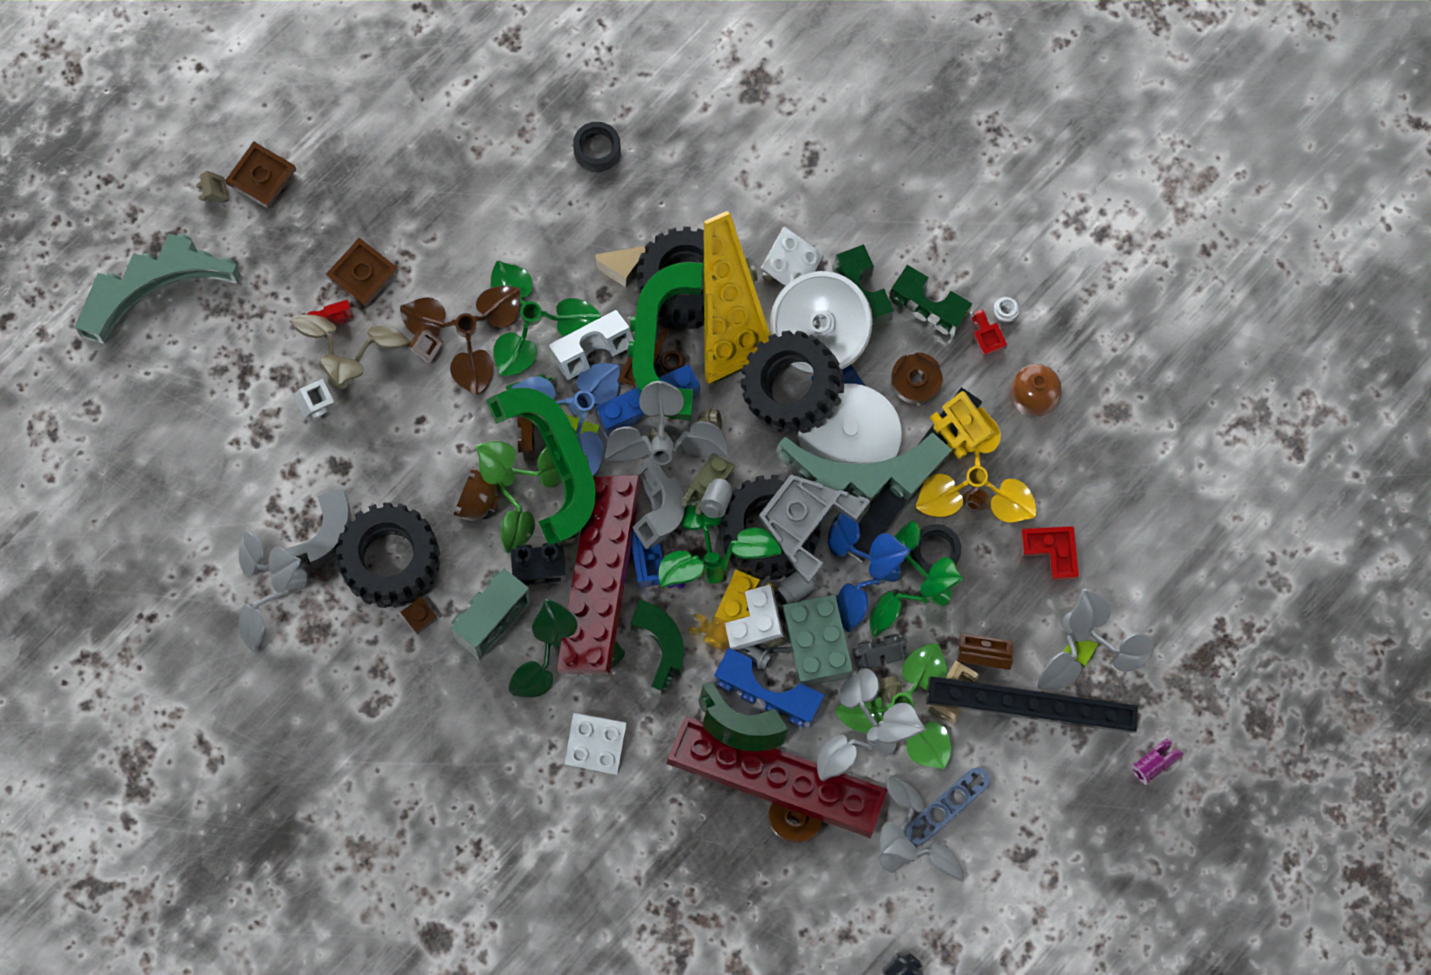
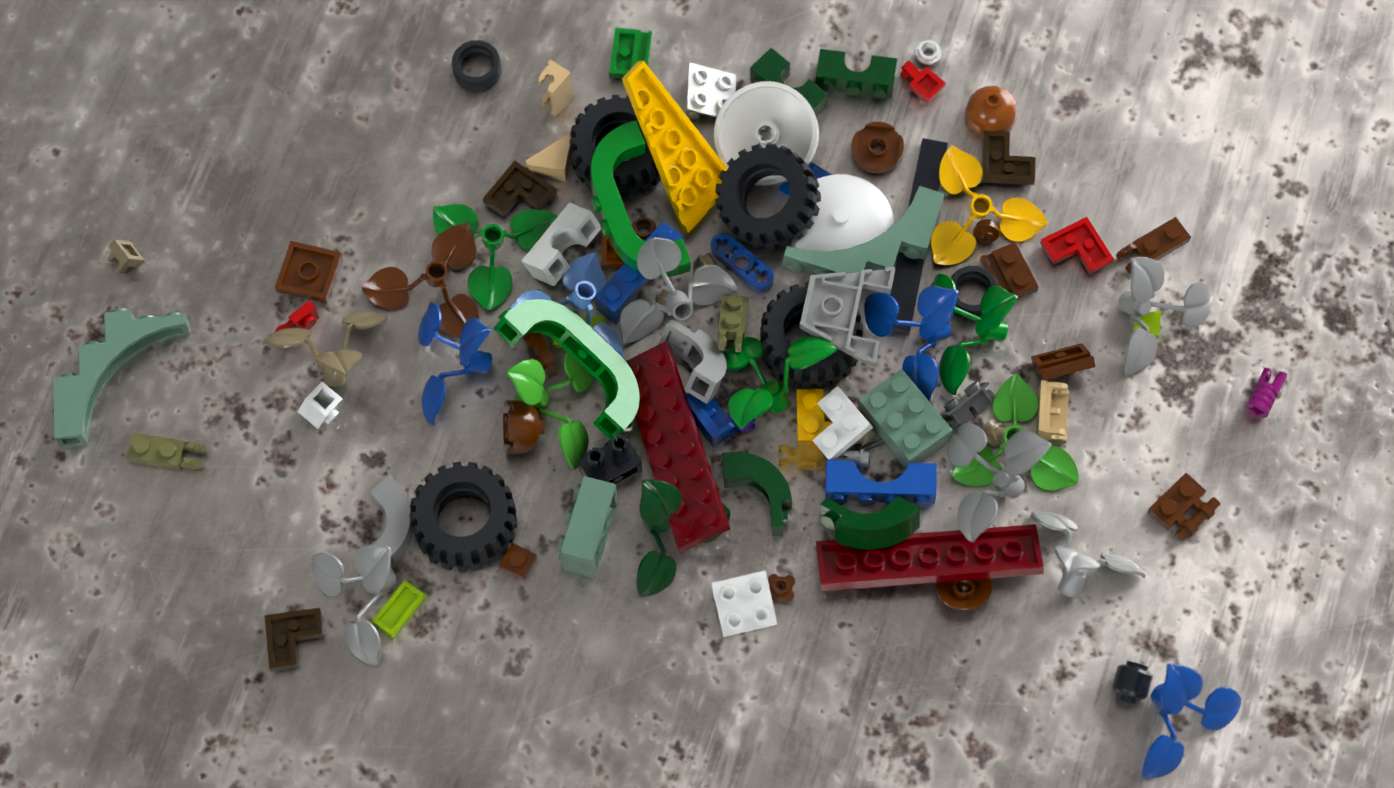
camera: 20 degrees left, 5 degrees down
reddish brown plate [225,141,297,209] -> none
plate [407,326,444,363] -> none
light grey brick [700,479,732,518] -> none
light grey brick [776,571,817,604] -> none
sand blue beam [905,768,990,846] -> none
black tile [926,676,1138,734] -> none
yellow plate [929,391,994,460] -> none
none -> olive hinge [126,432,206,470]
none -> dark brown plate [265,608,324,672]
none -> lime tile [370,579,428,640]
none -> blue plant [418,302,492,425]
none -> dark brown plate [483,160,557,217]
none -> tan hinge [539,59,574,117]
none -> green plate [609,28,653,79]
none -> blue beam [710,233,774,292]
none -> reddish brown plate [768,574,795,602]
none -> reddish brown plate [980,242,1039,298]
none -> dark brown plate [982,131,1036,185]
none -> reddish brown hinge [1116,217,1191,273]
none -> reddish brown plate [1148,473,1220,542]

